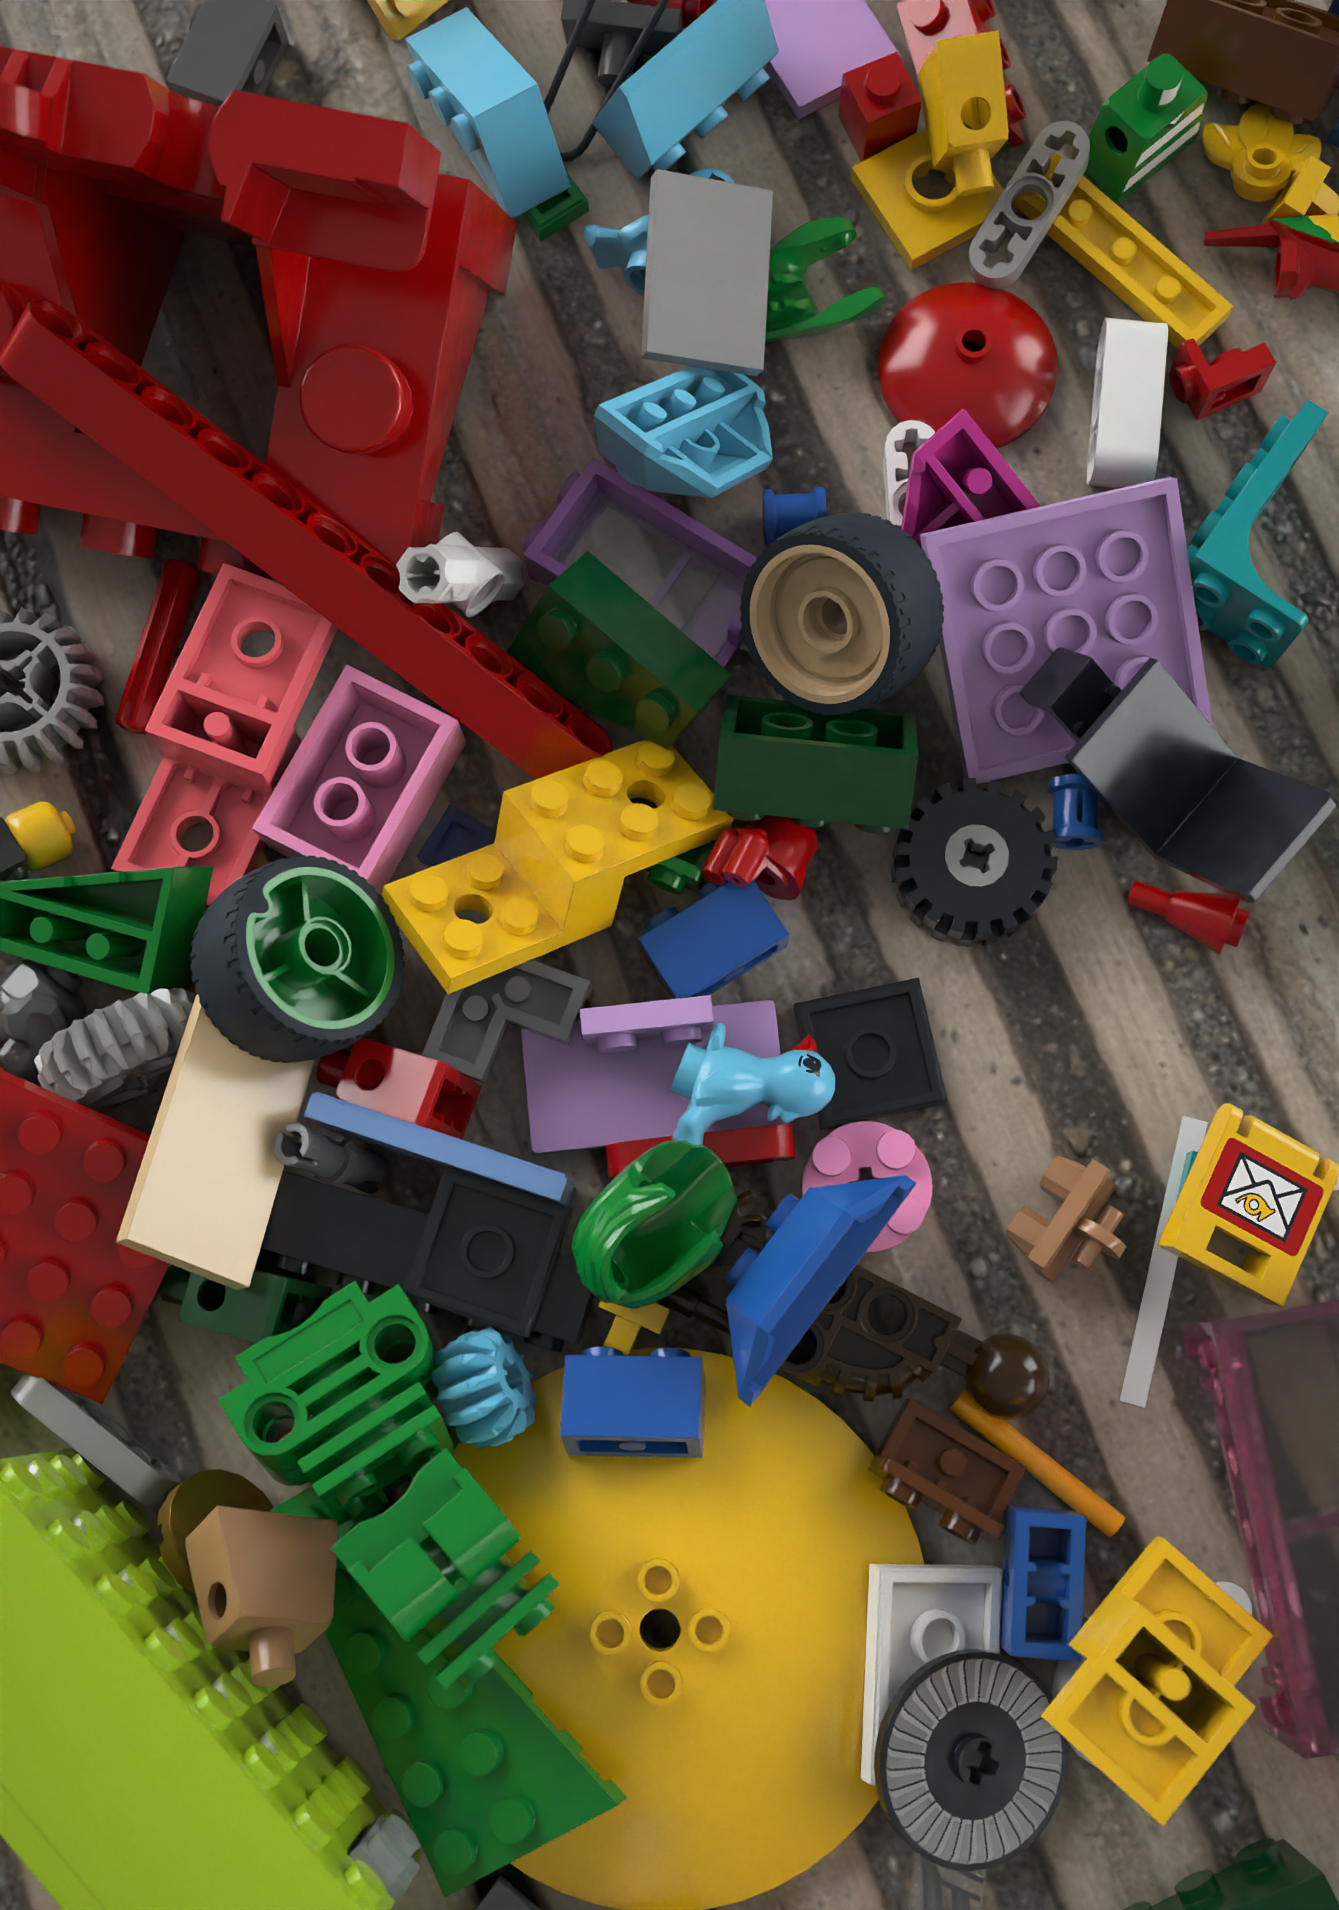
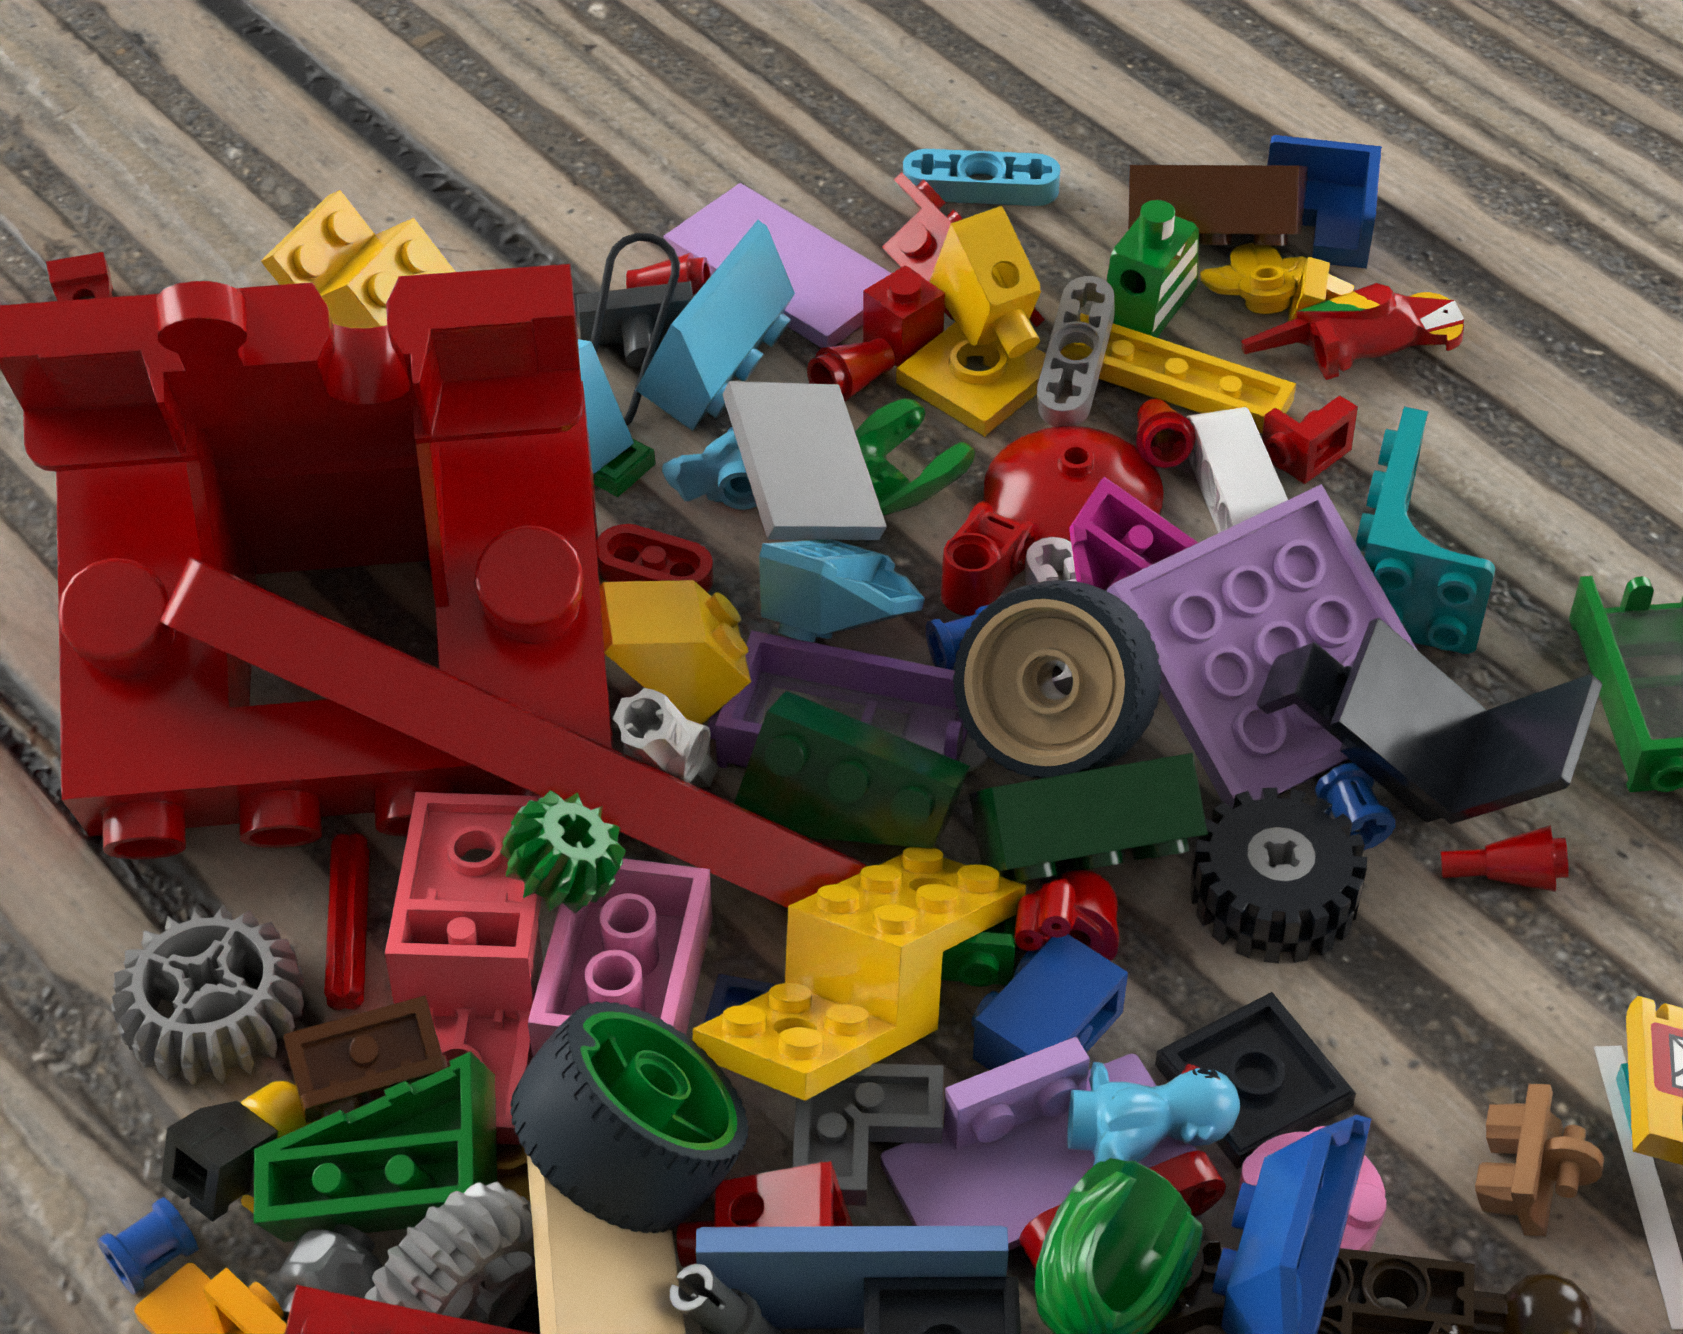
camera: 25 degrees left, 30 degrees down
none -> reddish brown bracket [283,995,449,1123]
none -> green gear [500,790,626,913]
none -> red plate [596,524,714,593]
none -> yellow slope [599,580,751,724]
none -> red cone [807,338,895,402]
none -> red piece [941,501,1040,616]
none -> red cone [1136,399,1196,468]

